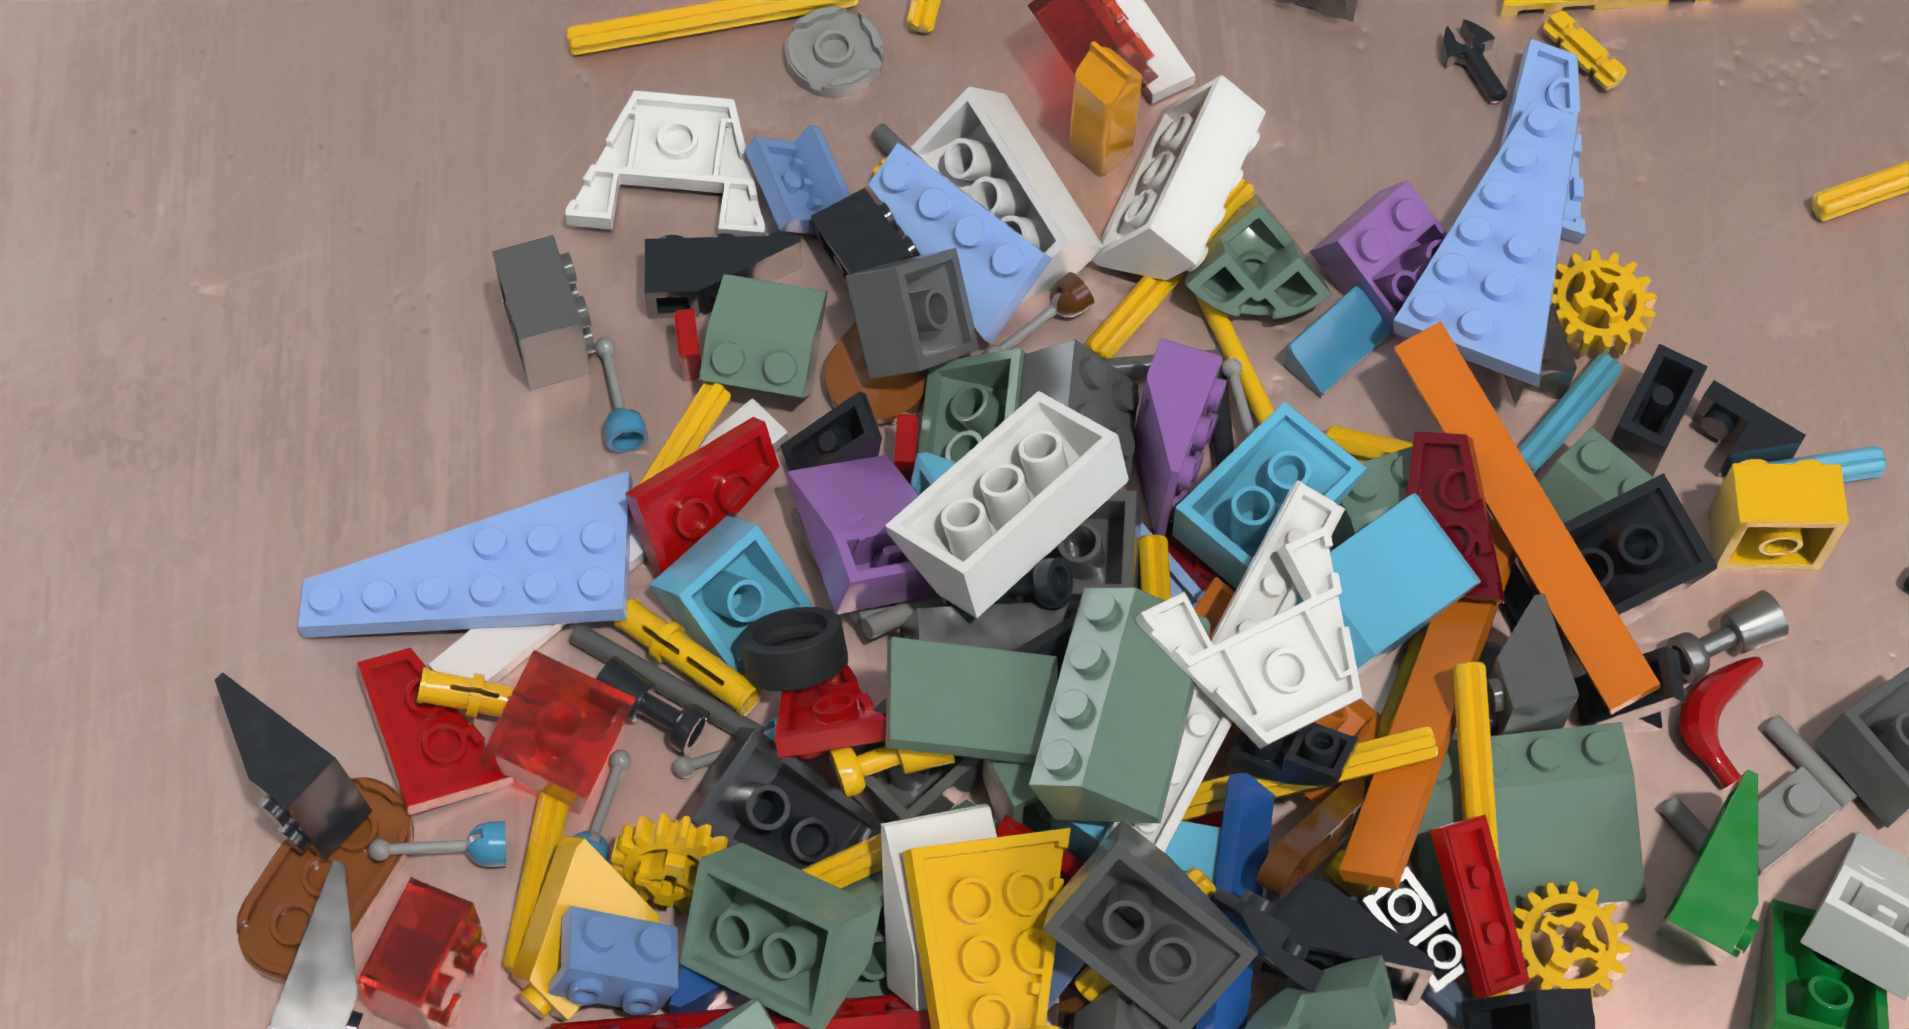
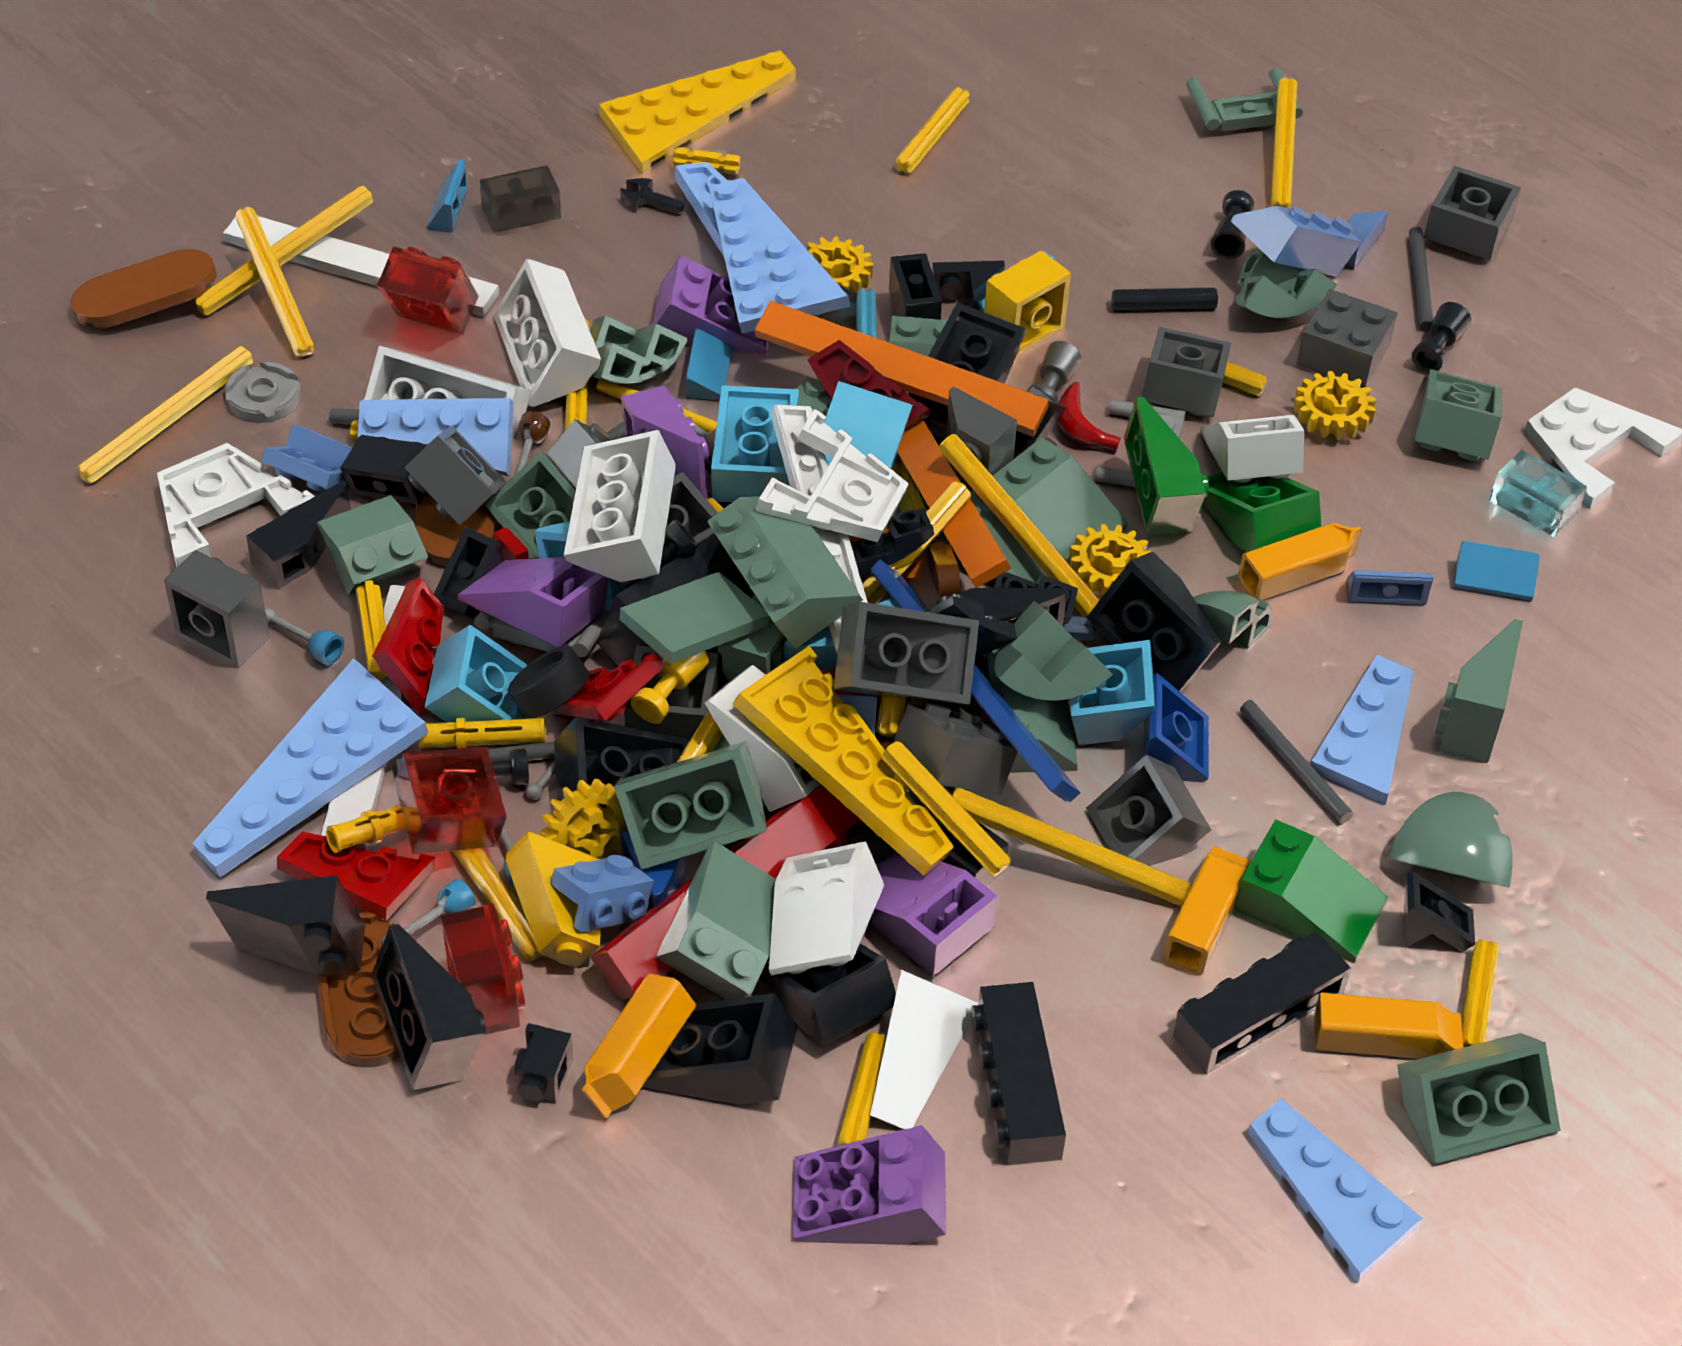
camera: 40 degrees left, 15 degrees down
red tile [674,308,701,381] -> none
light orange piece [1069,41,1142,176] -> none
red tile [1430,814,1530,998] -> none

